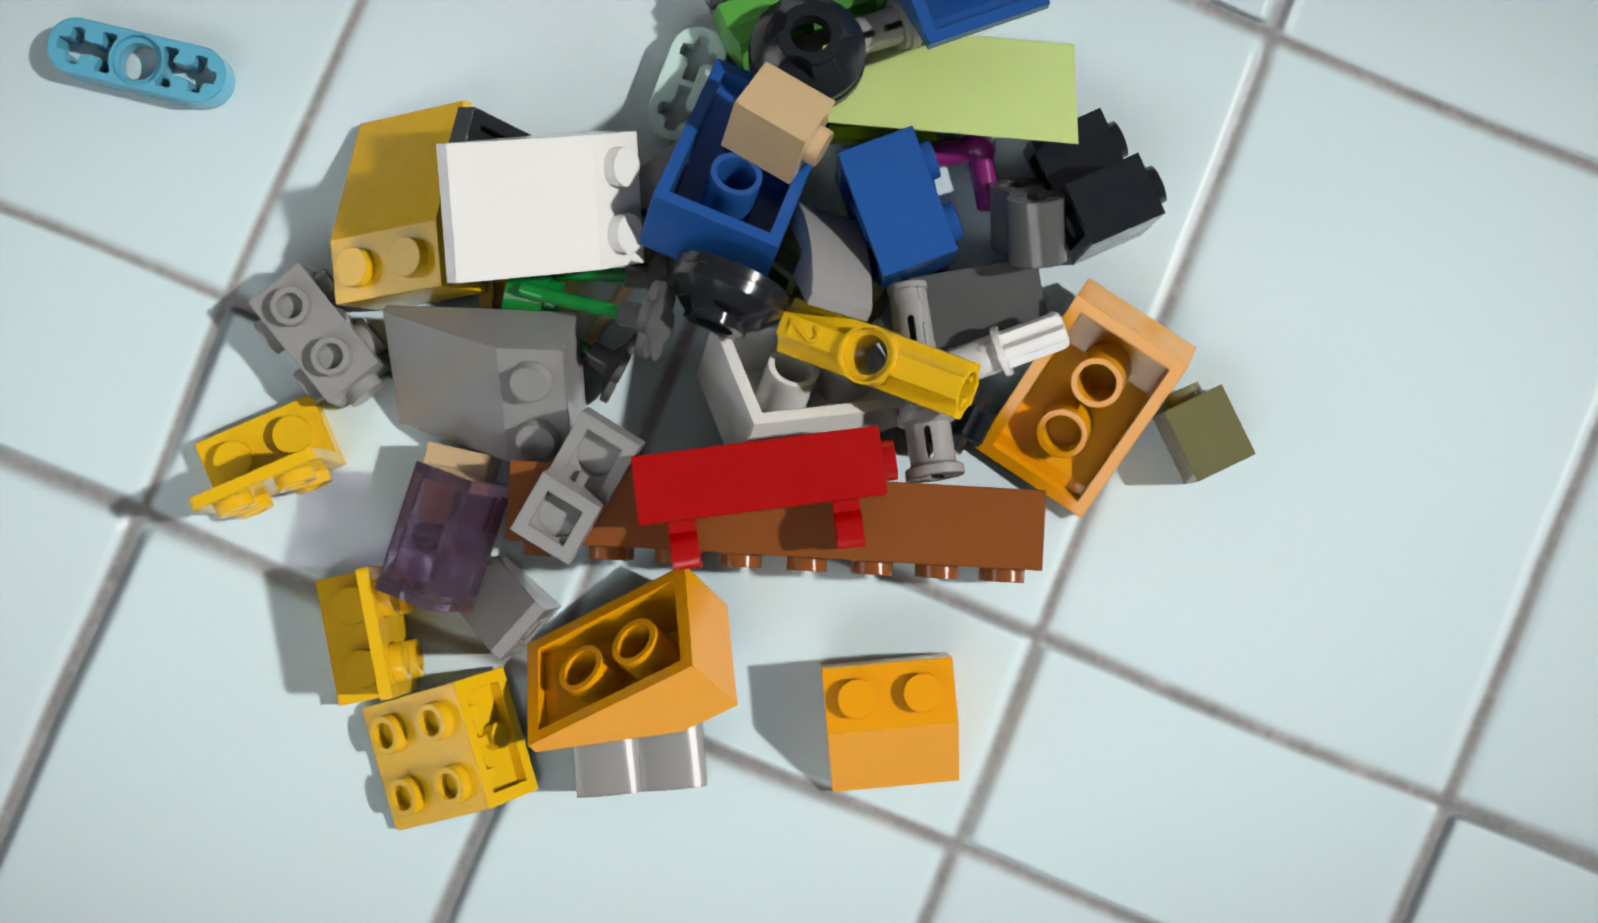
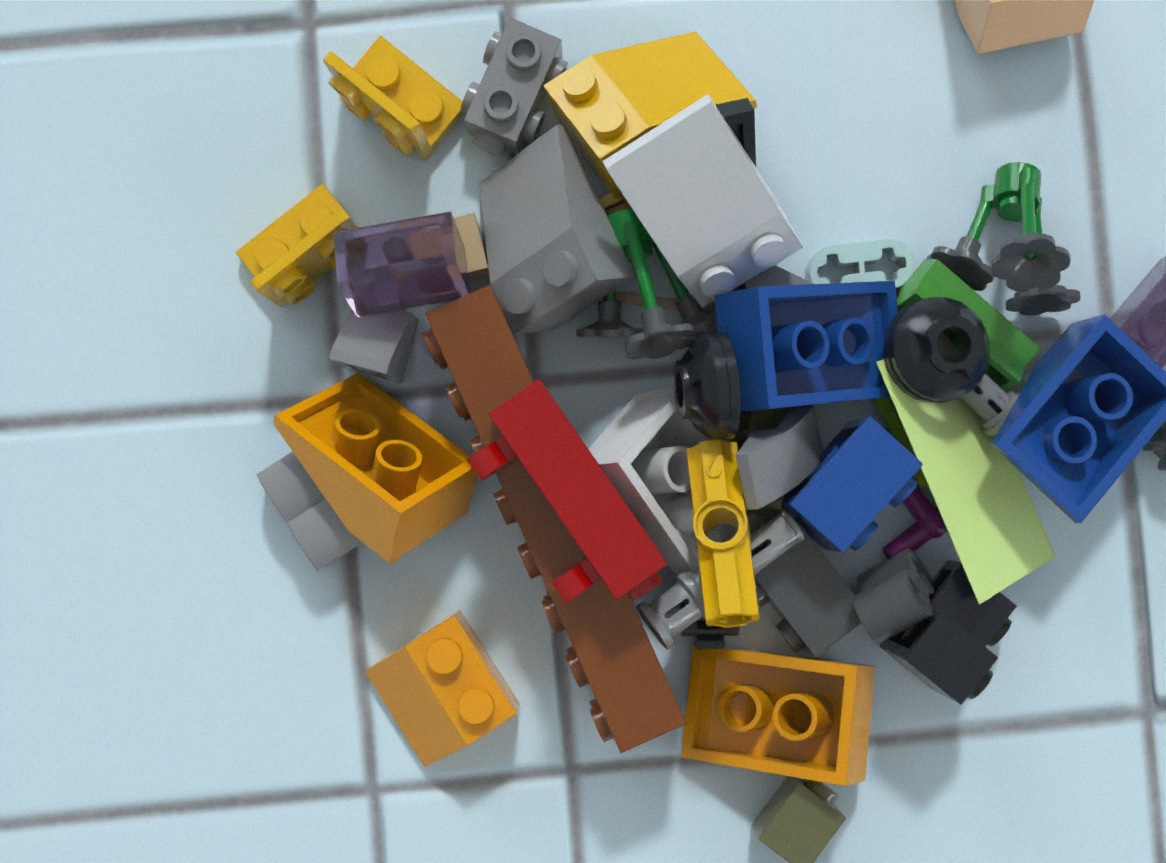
camera: 65 degrees right, 0 degrees up
yellow bracket [363,667,539,830] -> none
light grey slope [510,407,645,565] -> none
tan brick [721,61,835,185] -> none
white axle [945,312,1069,380] -> none

